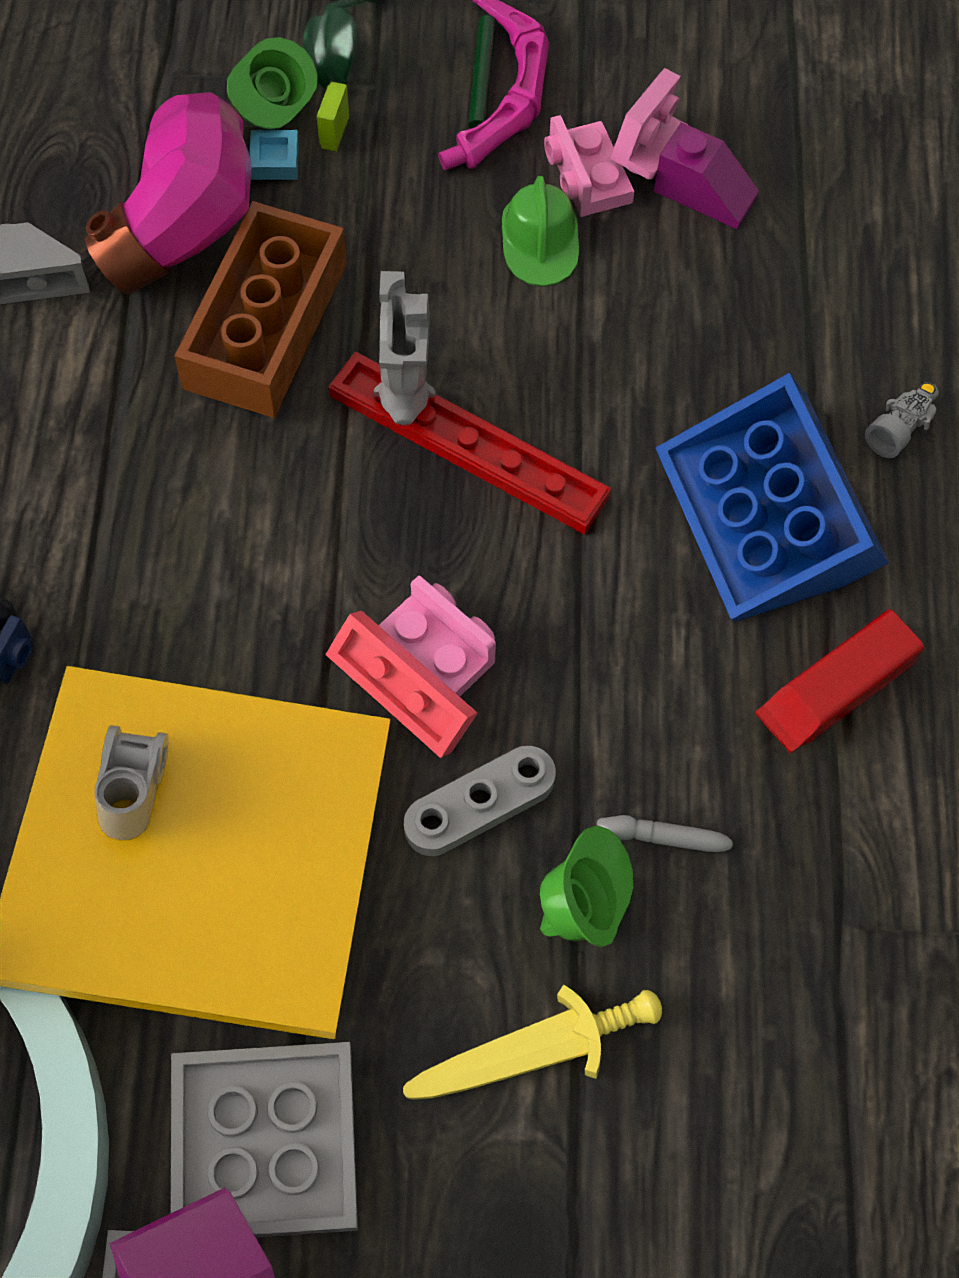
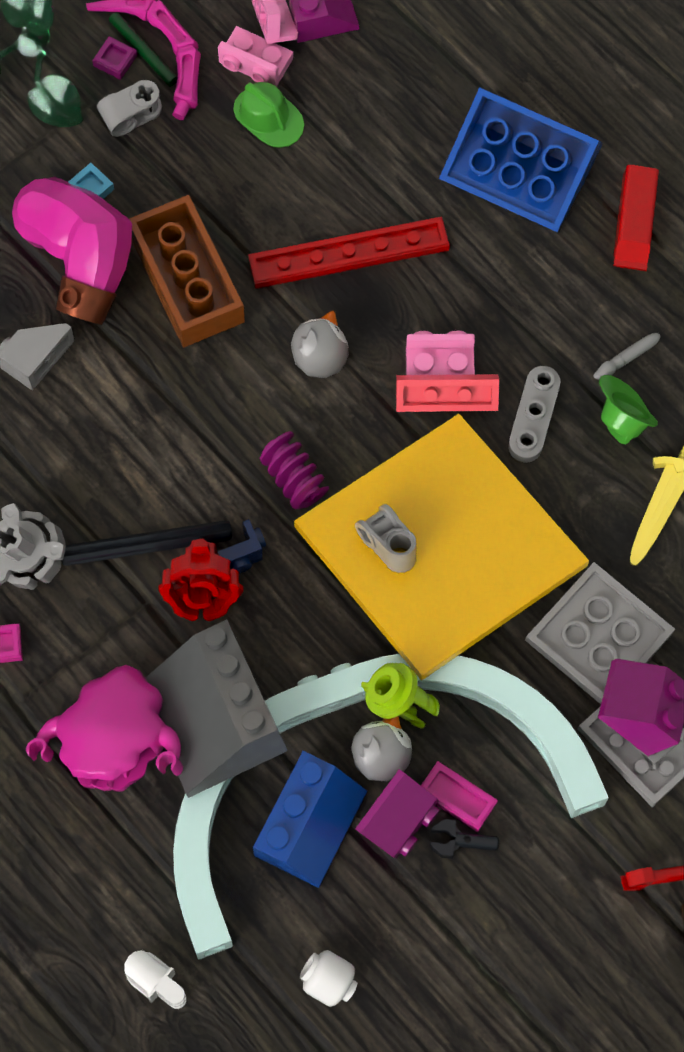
camera: 45 degrees left, 5 degrees up
bright green piece [227,37,318,130] -> none
lime tile [317,82,349,152] -> none
light grey animal [373,271,436,425] -> none
light grey piece [865,382,939,458] -> none
none -> magenta tile [92,36,137,80]
none -> light grey piece [97,80,162,137]
none -> magenta piece [260,431,329,510]
none -> light grey piece [291,311,349,378]

